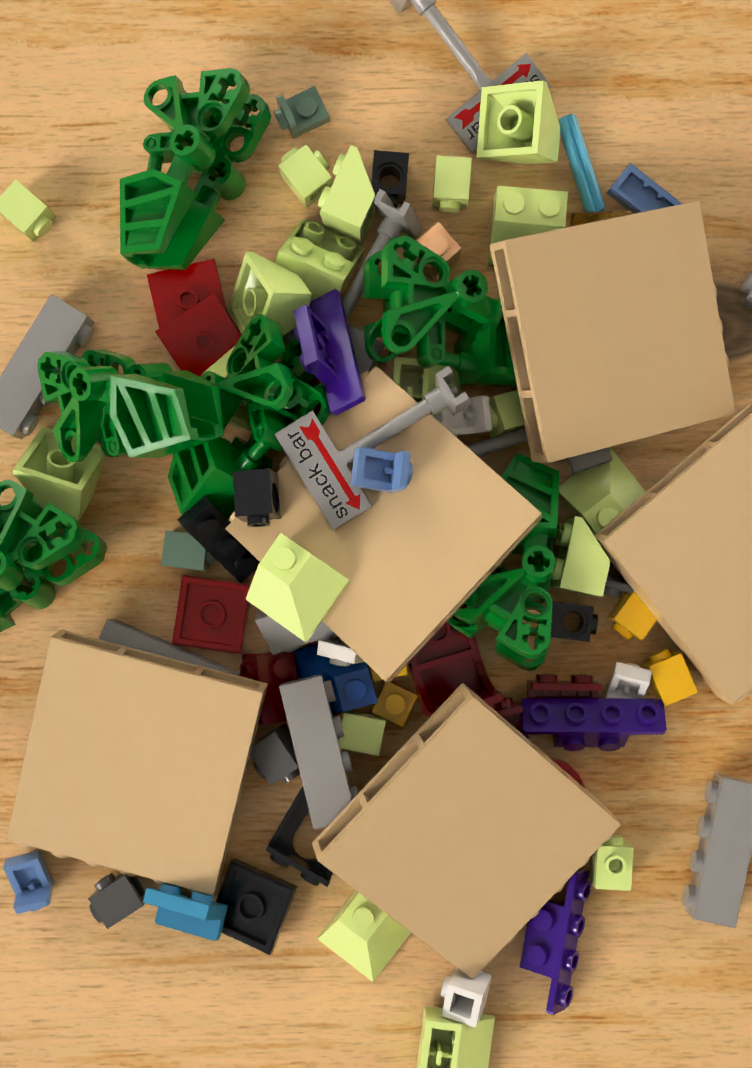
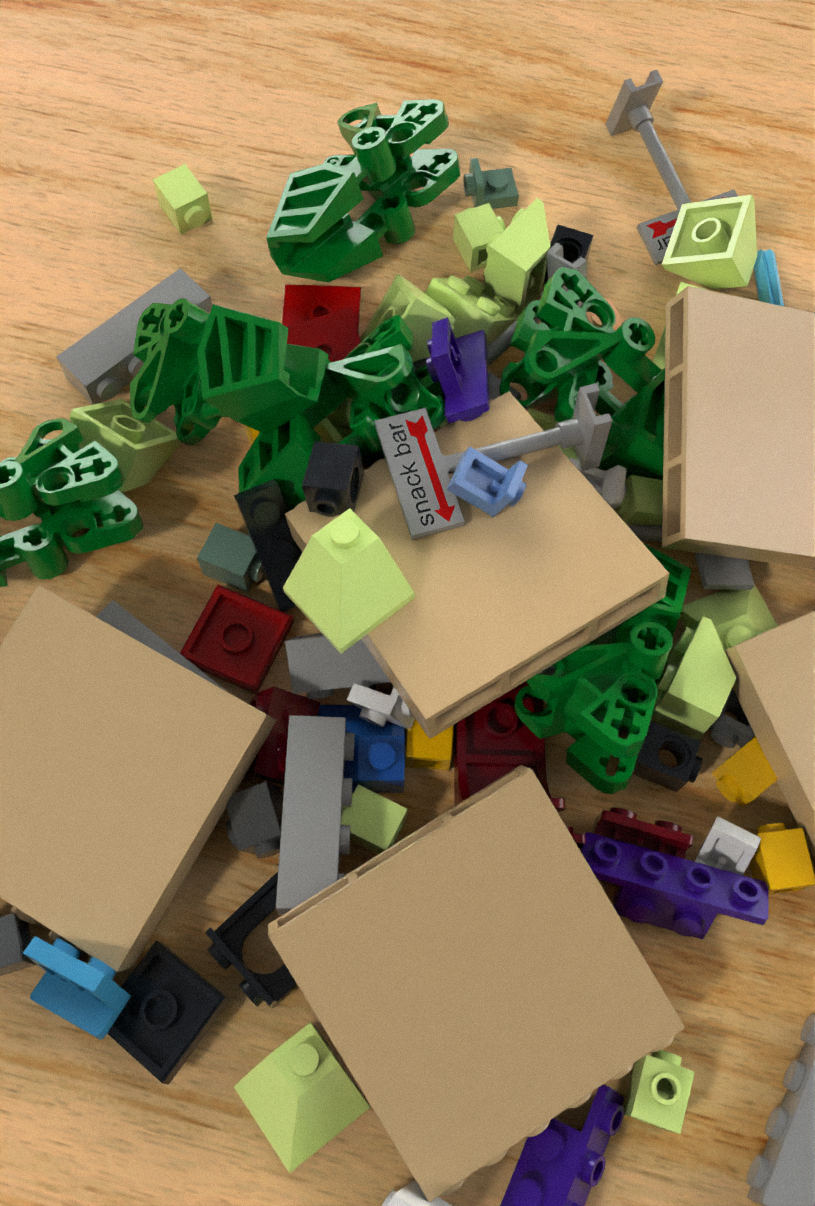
camera: 10 degrees right, 20 degrees down
yellow plate [371,682,418,727] -> none
yellowish green brick [432,155,472,213] -> none

